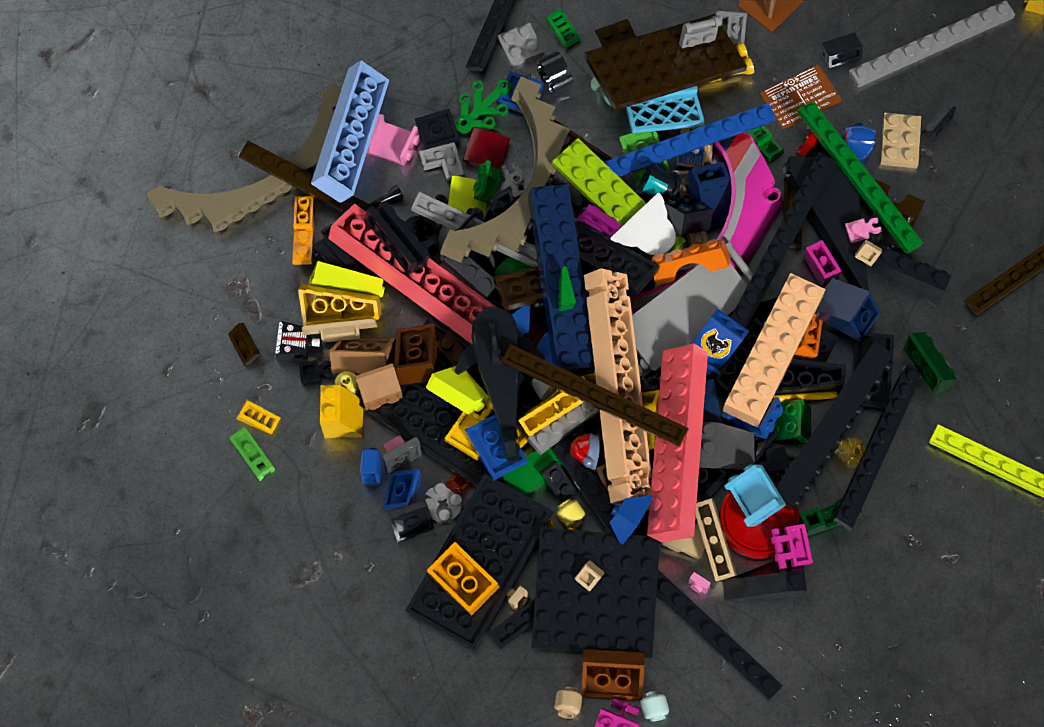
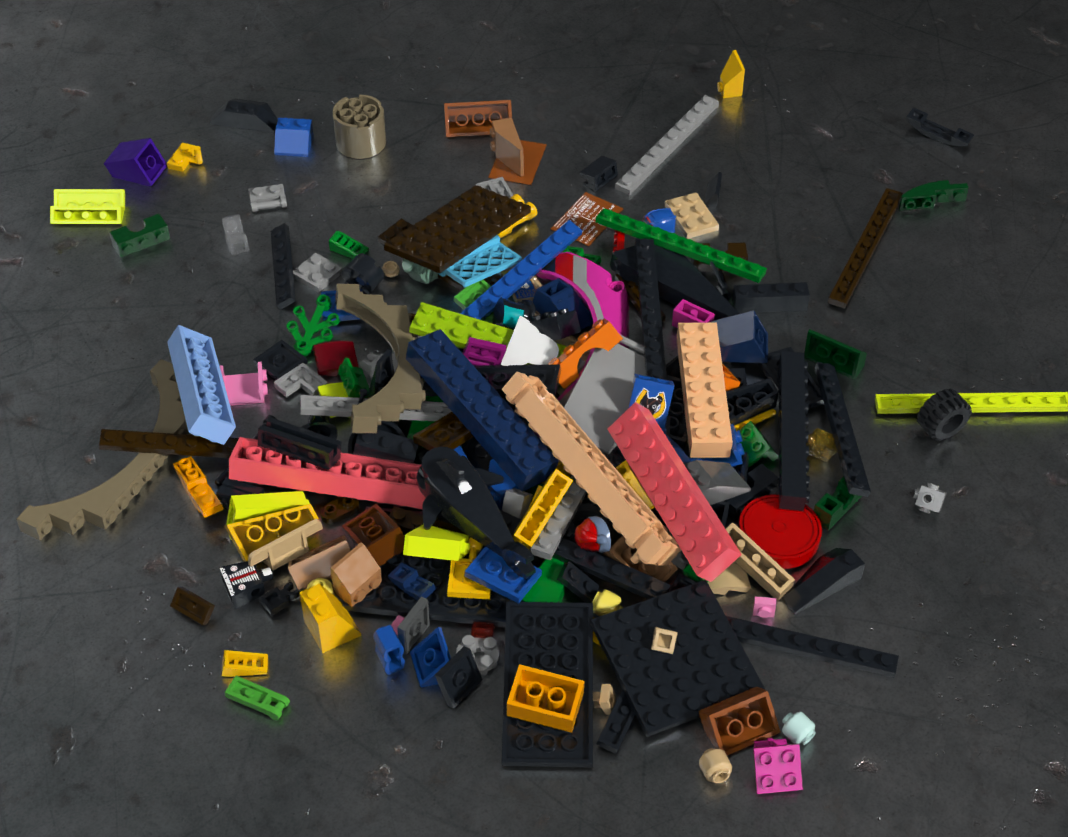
camera: 30 degrees left, 20 degrees down
dark brown plate [501,344,689,447] -> none
green slope [558,266,576,311] -> none
blue slope [610,495,653,545] -> none
light grey plate [679,15,721,48] -> none
medium azure panel [724,464,786,527] -> none
dark pink plate [771,524,813,569] -> none
bright pink plate [845,218,881,243] -> none
tan tile [855,240,882,266] -> none
none -> dark brown plate [320,497,359,524]
none -> tan plate [382,261,400,277]
none -> dark blue slope [388,563,436,600]
none -> light grey brick [913,482,947,513]
none -> black tyre [917,388,972,441]

